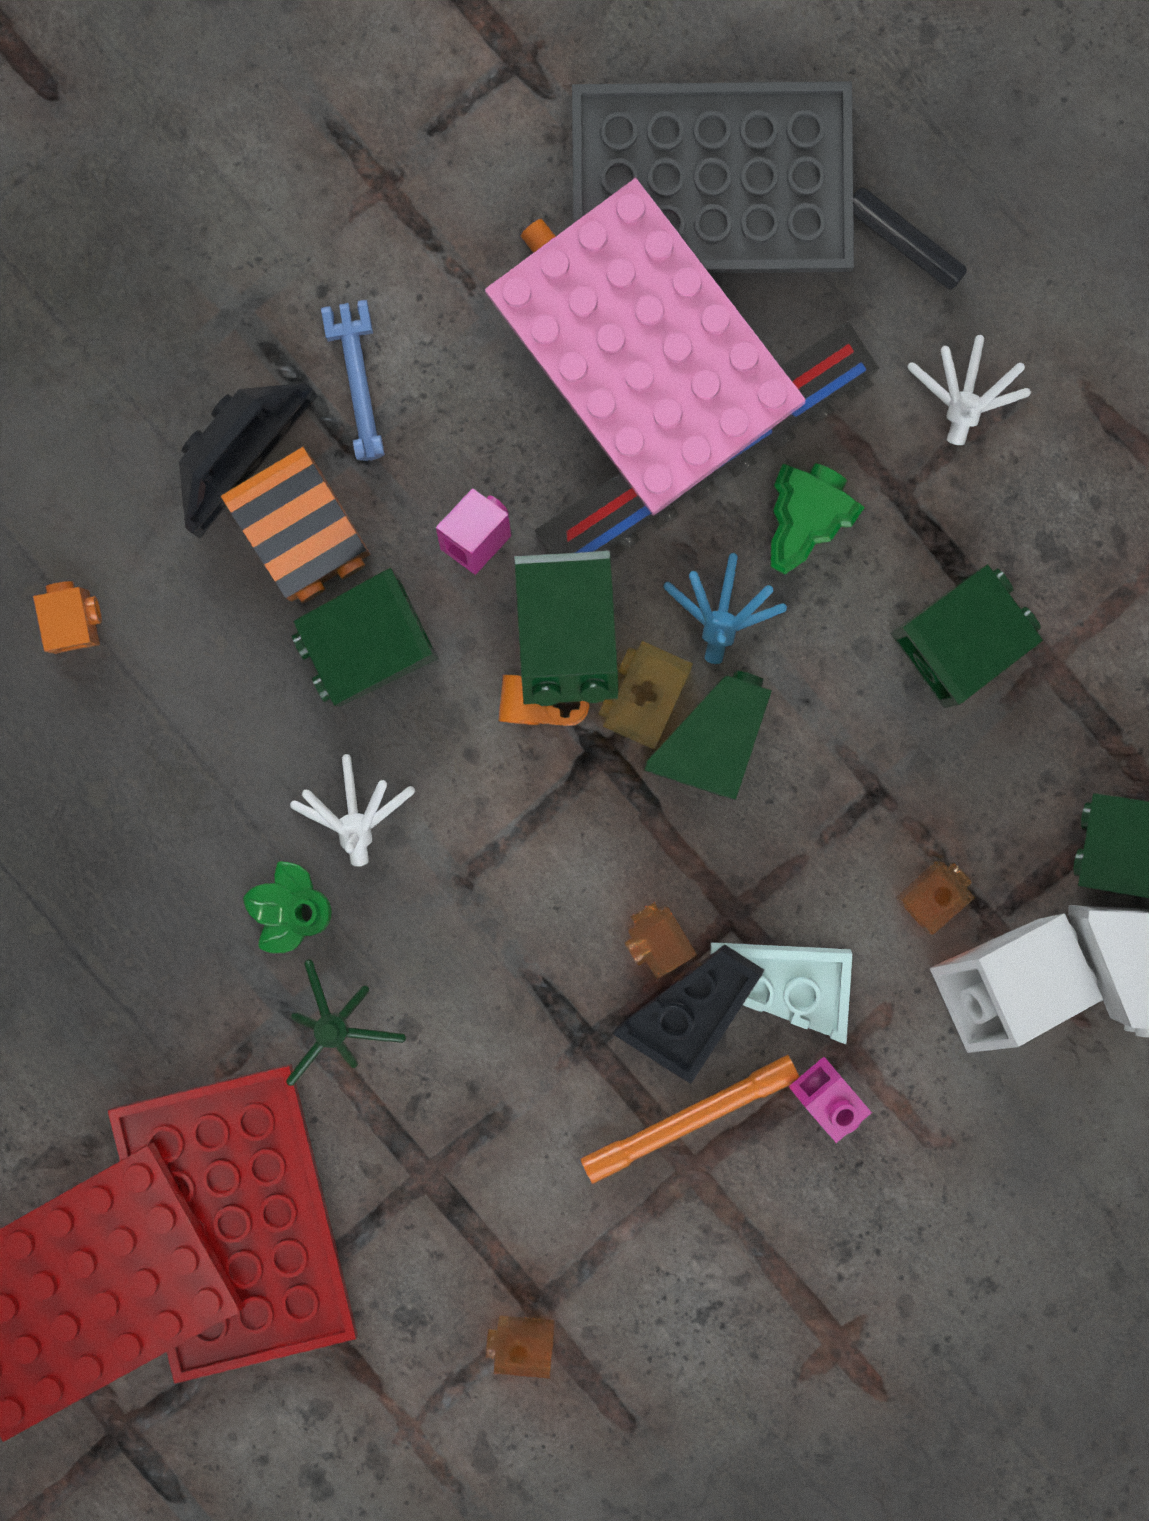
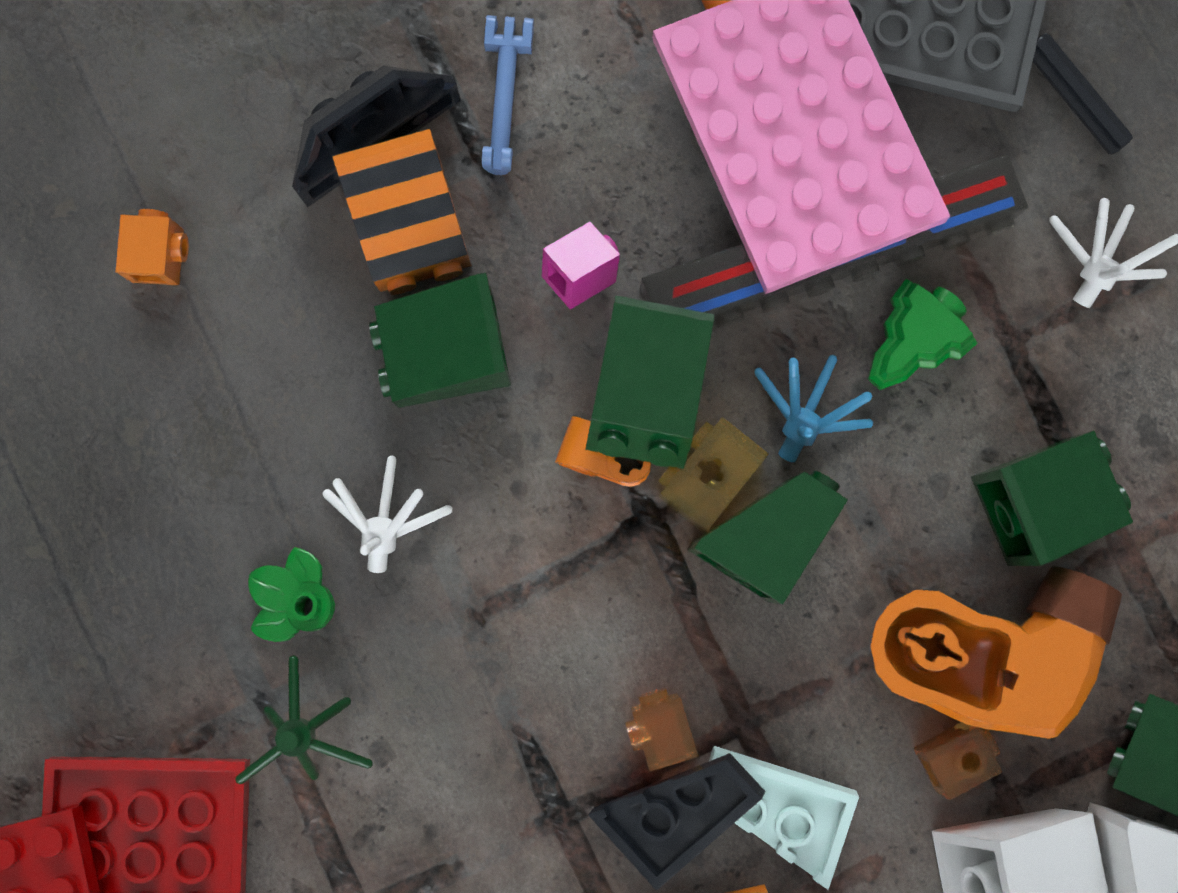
camera: 10 degrees right, 5 degrees down
none -> orange piece [871,566,1122,739]

